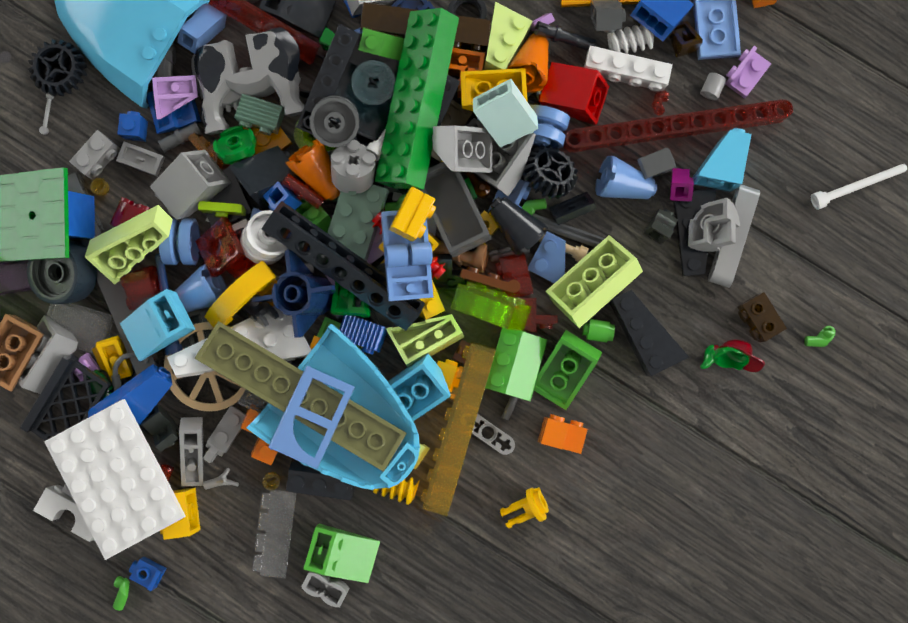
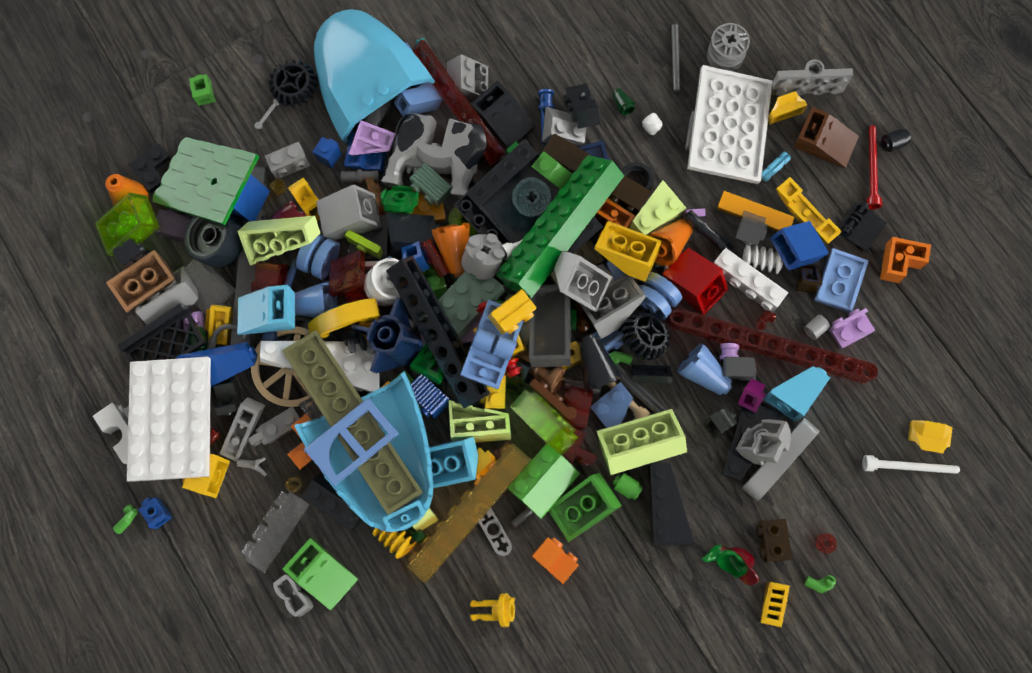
camera: 30 degrees right, 10 degrees down
light grey plate [116,141,165,177] -> none
dark grey wheel [310,95,359,147] -> none
light aqua brick [473,79,538,148] -> none
none -> yellow brick [288,177,320,221]
none -> dark green hand [405,528,427,543]
none -> lavender wheel [720,343,739,362]
none -> yellow slope [760,582,789,627]
none -> clear red plate [816,533,837,554]
none -> yellow slope [908,420,952,454]

